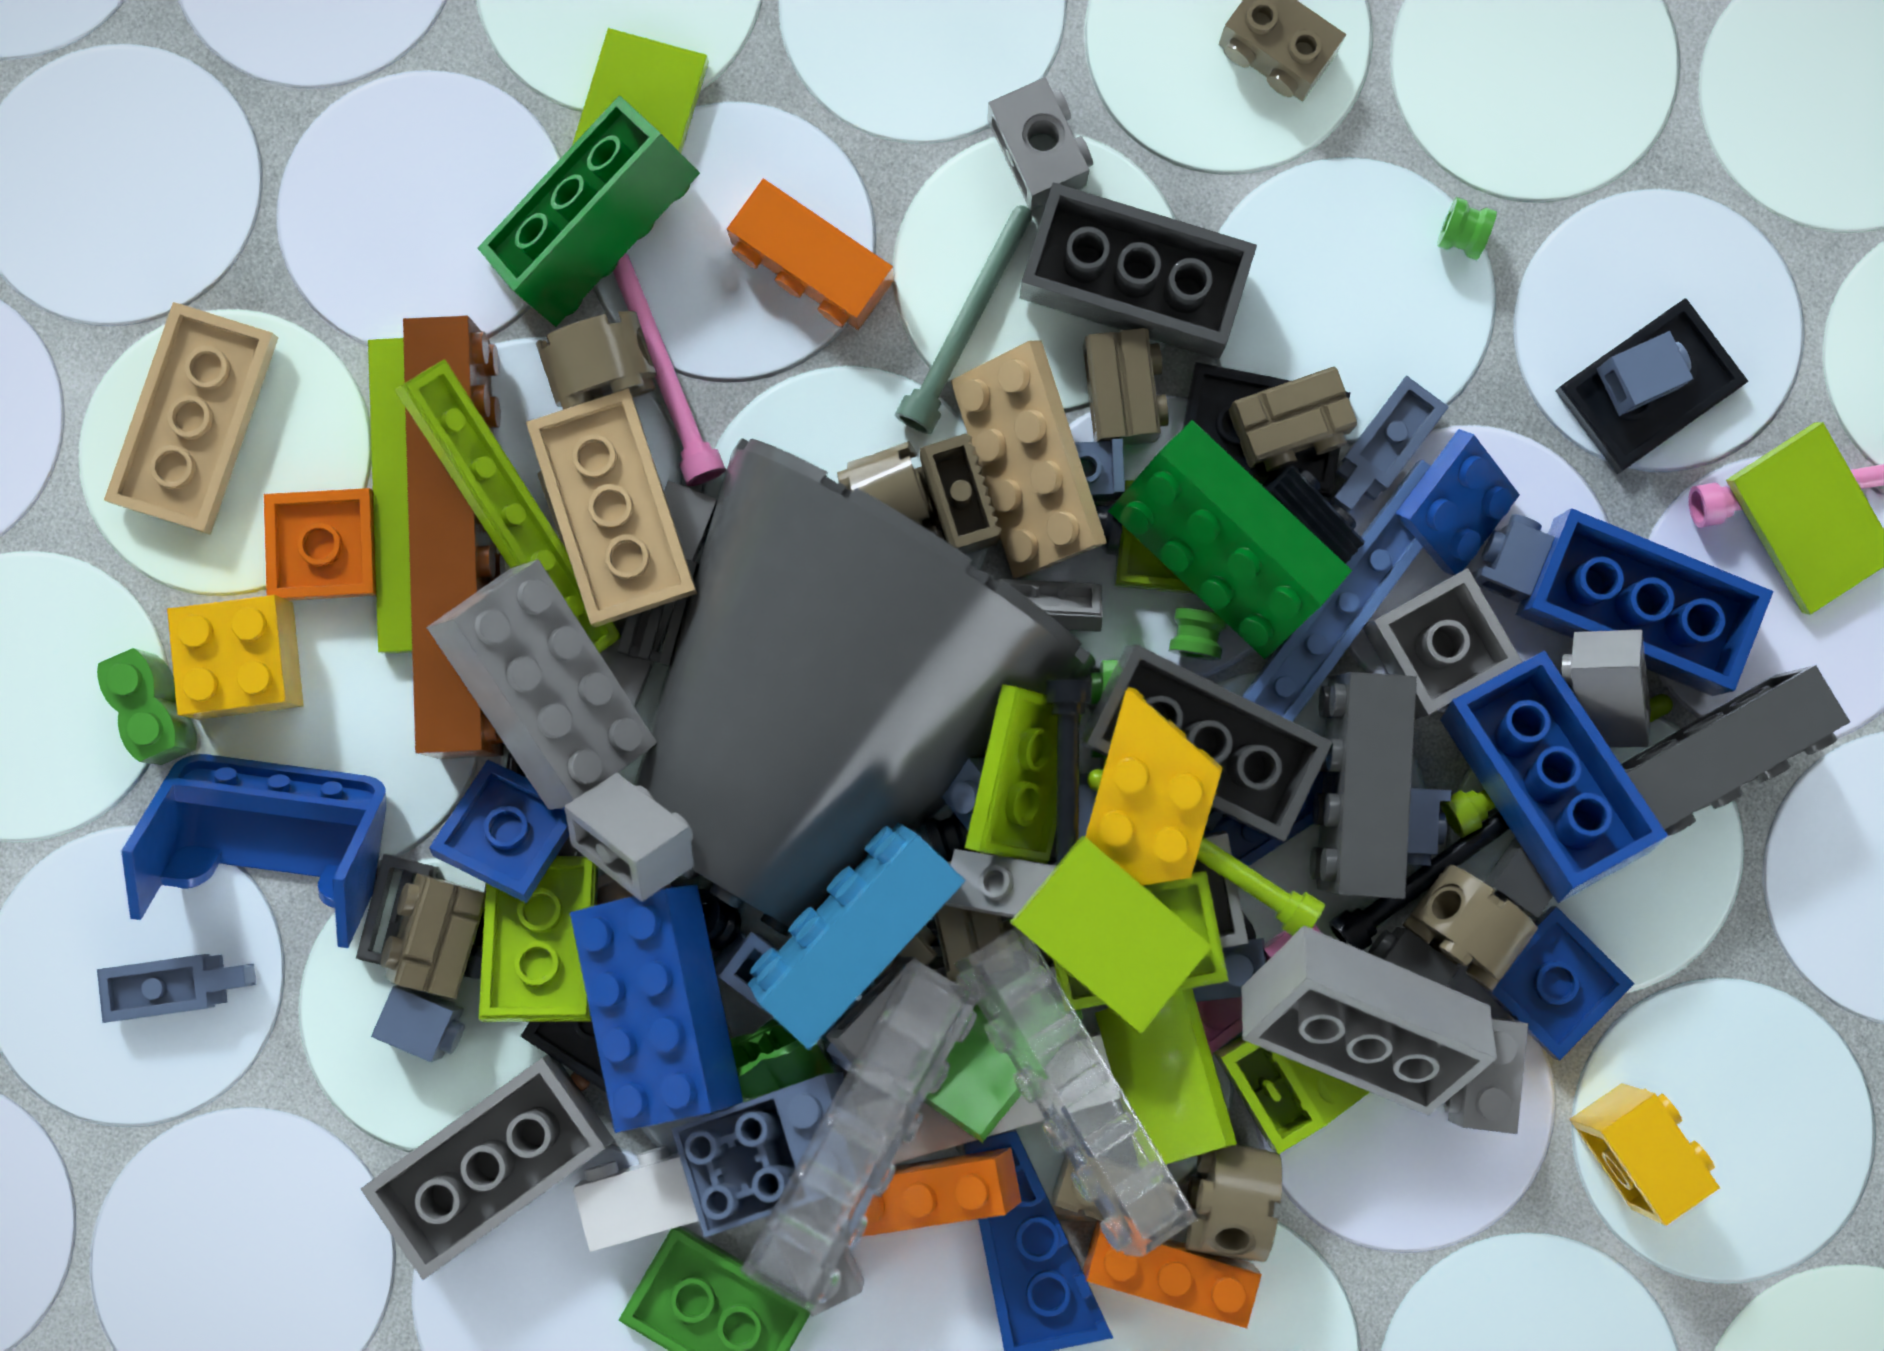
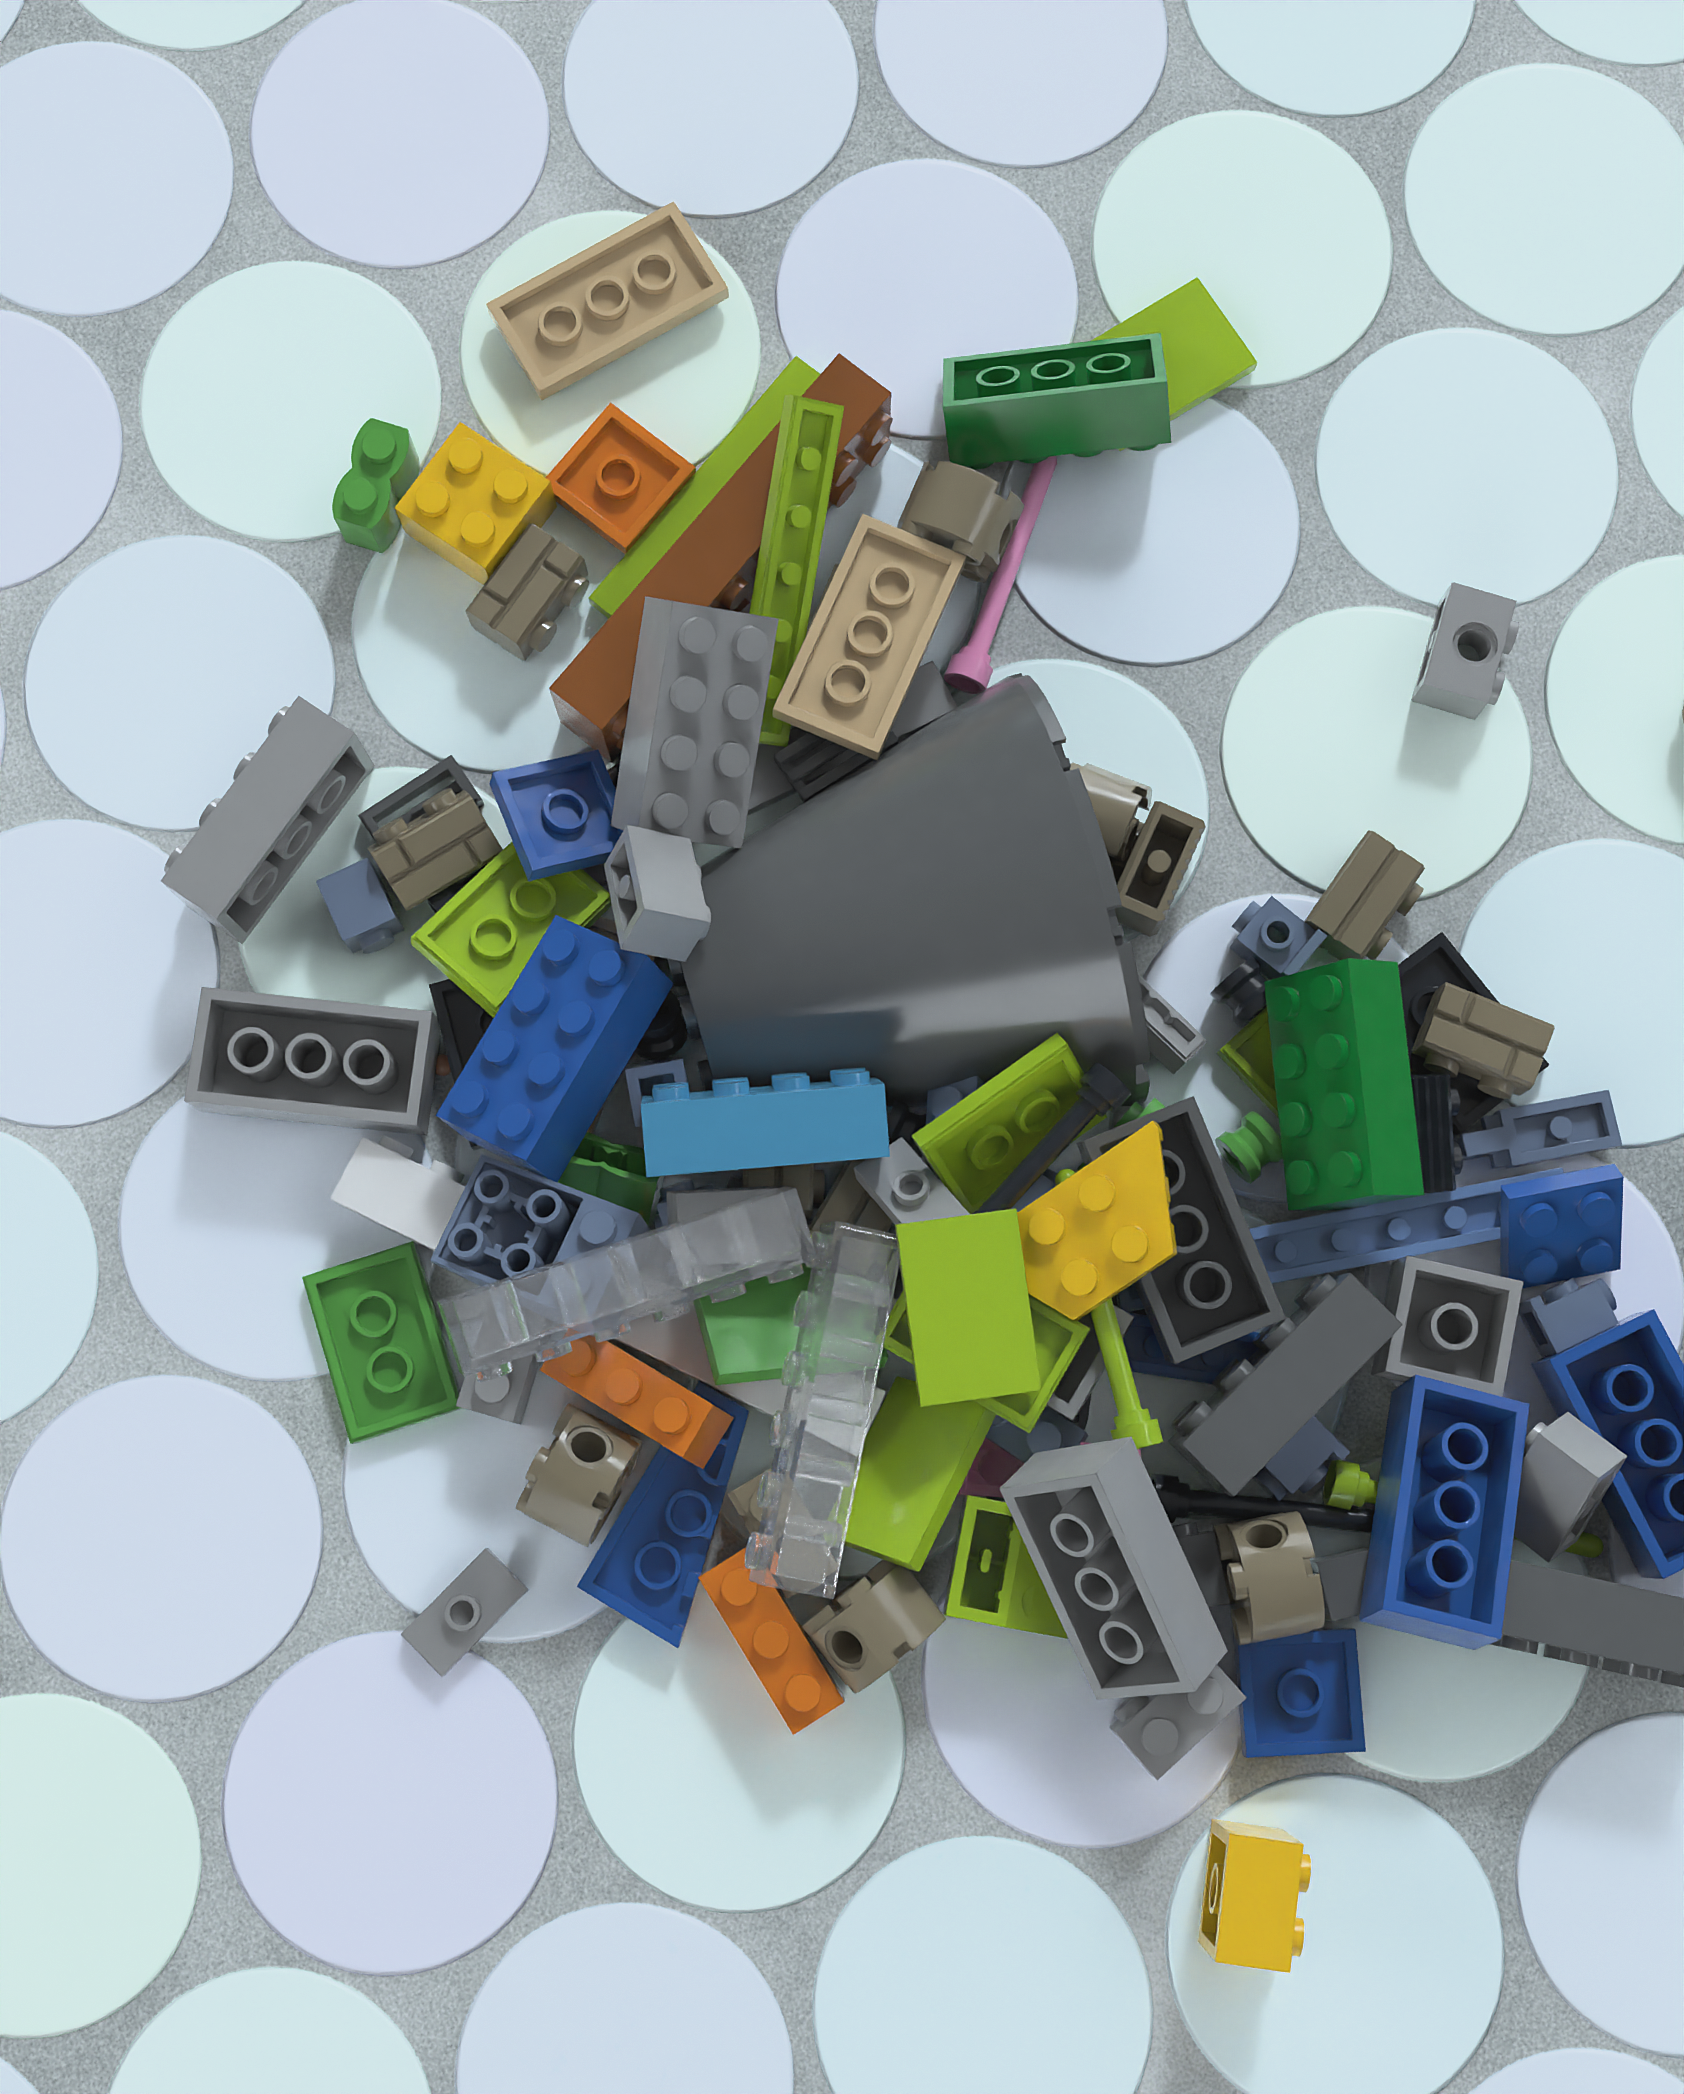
camera: 40 degrees right, 5 degrees down
sand blue hinge [97,954,257,1023] -> none
blue windscreen [121,754,387,948] -> none
orange brick [726,178,894,331] -> none
sand green piece [894,205,1032,435] -> none
tan plate [950,340,1107,579] -> none
dark grey brick [1019,182,1257,360] -> none
none -> light grey brick [160,695,375,945]
none -> dark tan brick [465,523,589,661]
none -> dark tan brick [515,1403,644,1547]

